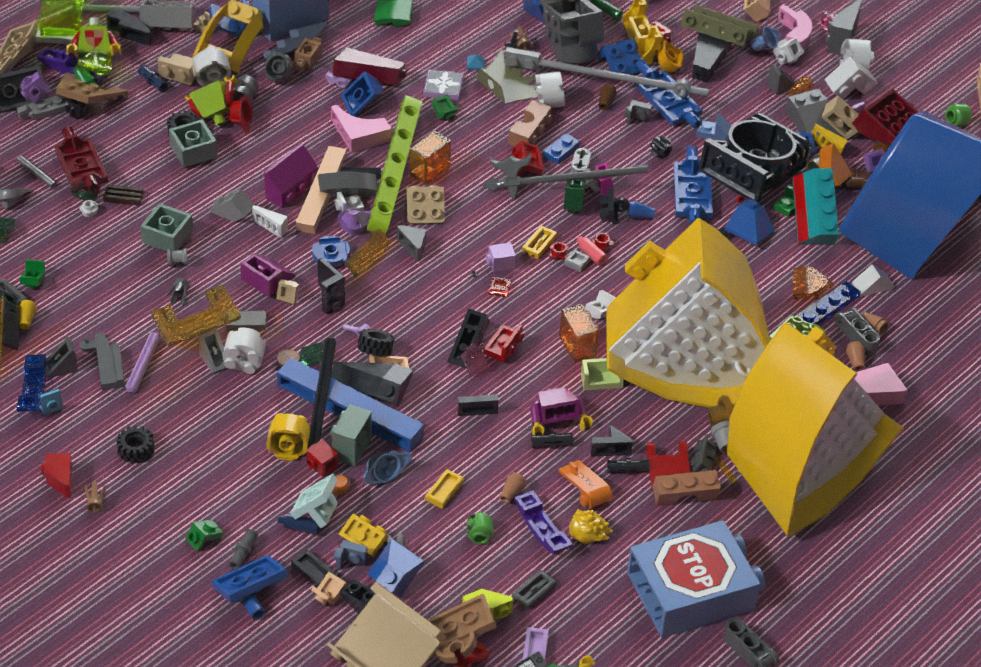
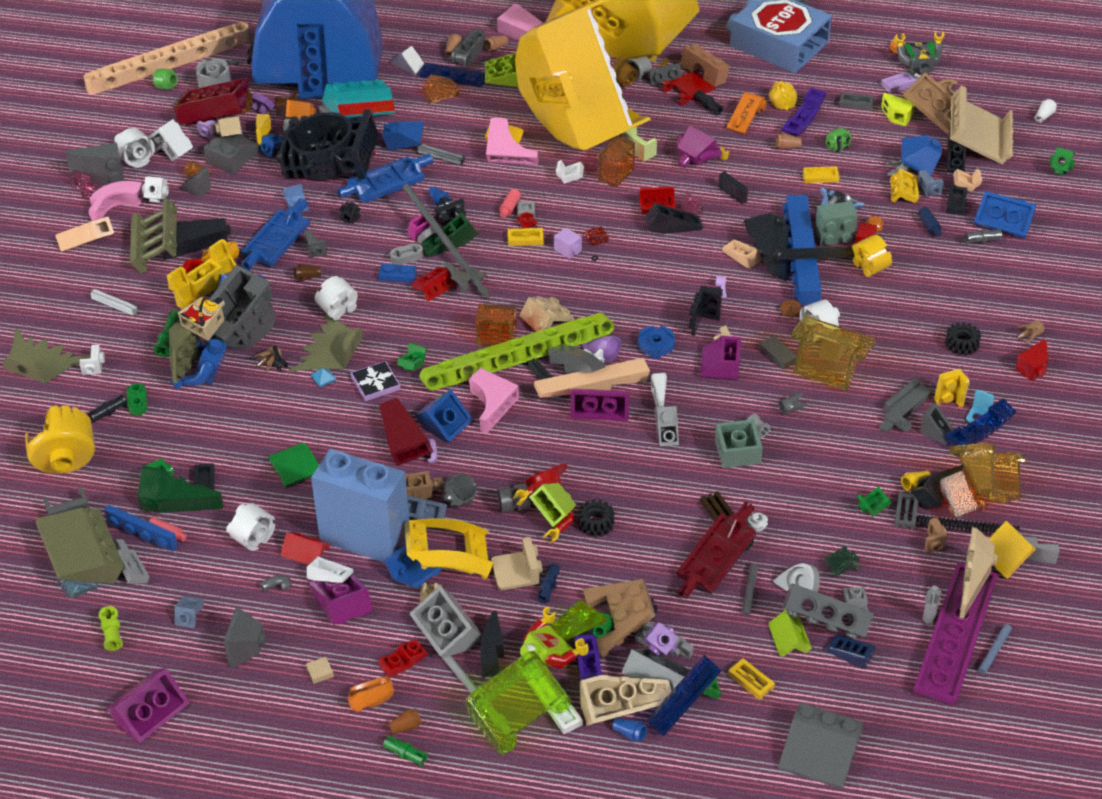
camera: 120 degrees left, 0 degrees up
lavender axle [126,332,160,393] -> none
sand green brick [169,119,217,168] -> none
green bracket [185,520,224,551] -> none
white brick [193,46,231,87] -> none
light aqua bracket [290,474,338,528] -> none
clear green bracket [299,342,324,366] -> none
clear yellow plate [344,229,391,278] -> none
black tyre [357,329,395,357] -> none
dark grey slope [397,225,426,262] -> none
light grey bar [505,47,709,97] -> none
nougat arch [508,100,552,146] -> none
black pin [531,432,573,448] -> none
black slope [590,425,633,457] -> none
red plate [591,233,613,251] -> none
medium blue hat [750,26,781,52] -> none
none -> yellow bracket [934,369,970,407]

